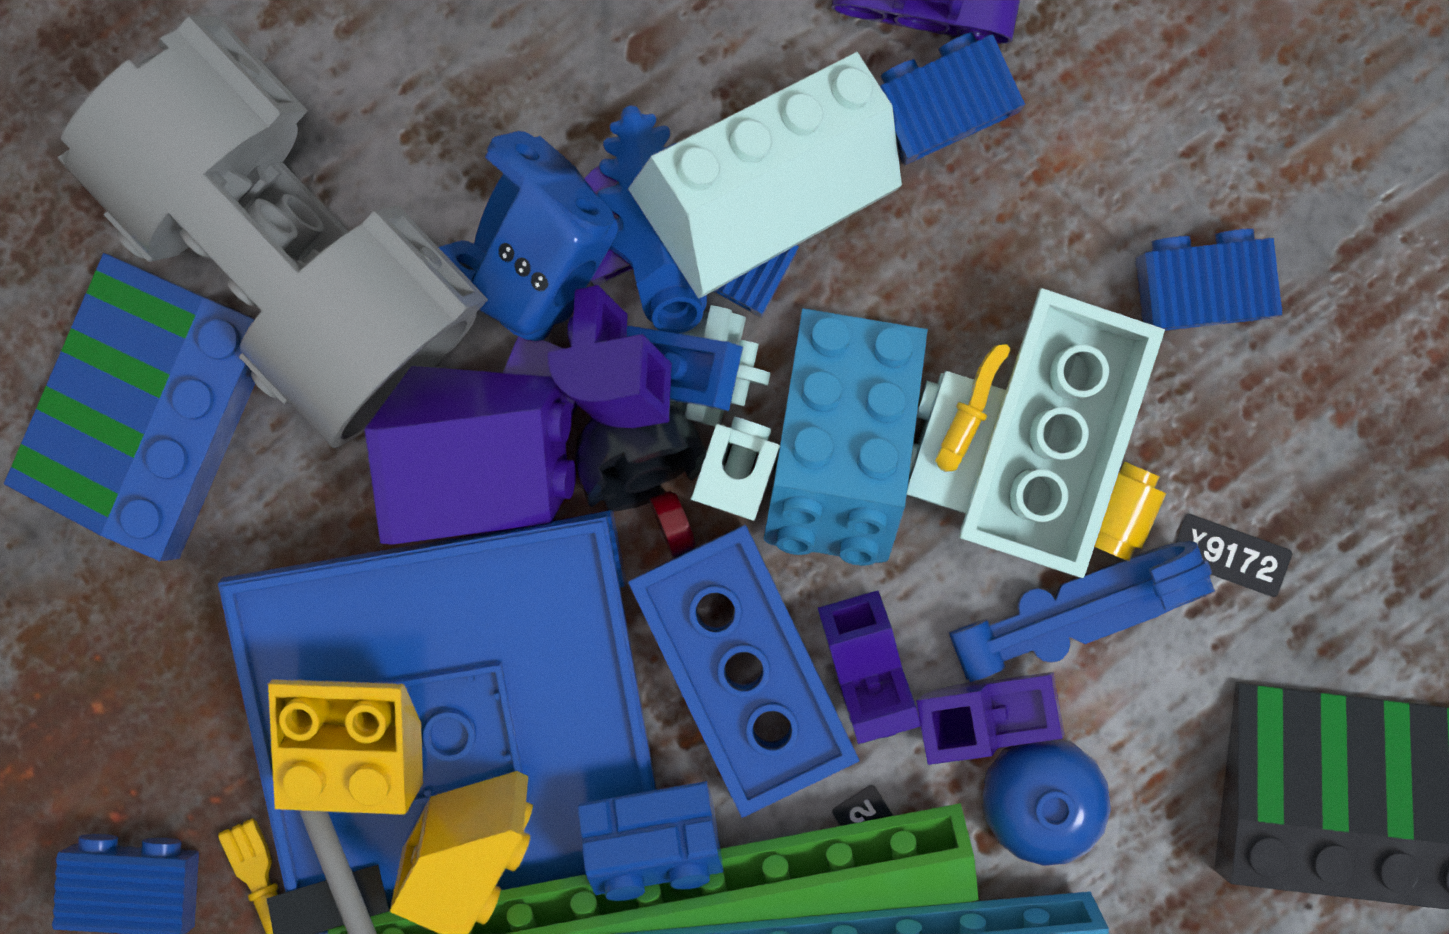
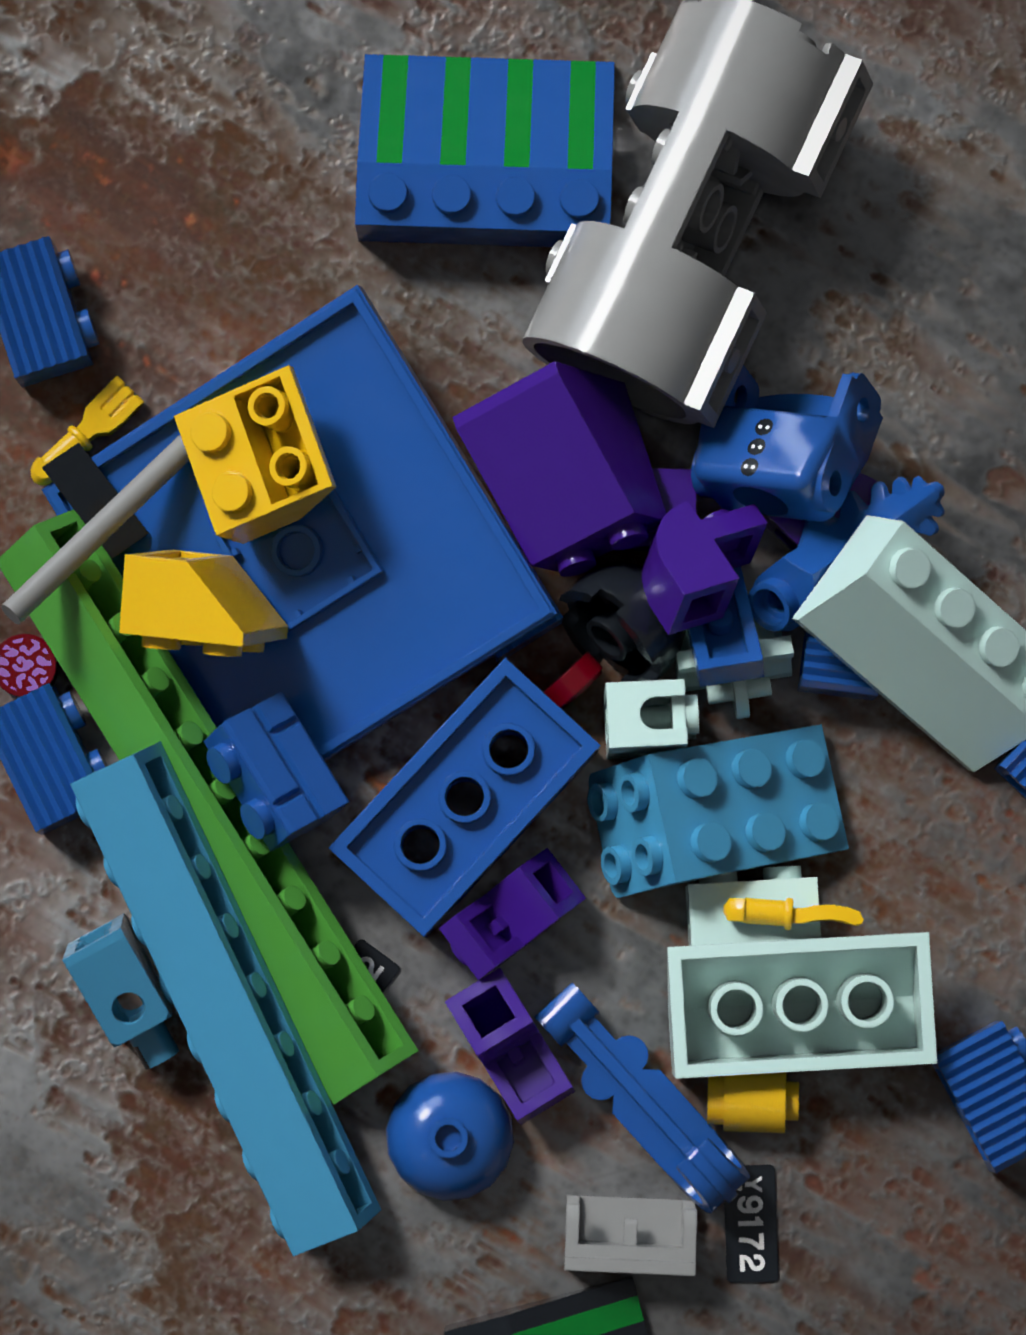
camera: 75 degrees right, 5 degrees down
none -> light grey hinge [564,1195,697,1276]

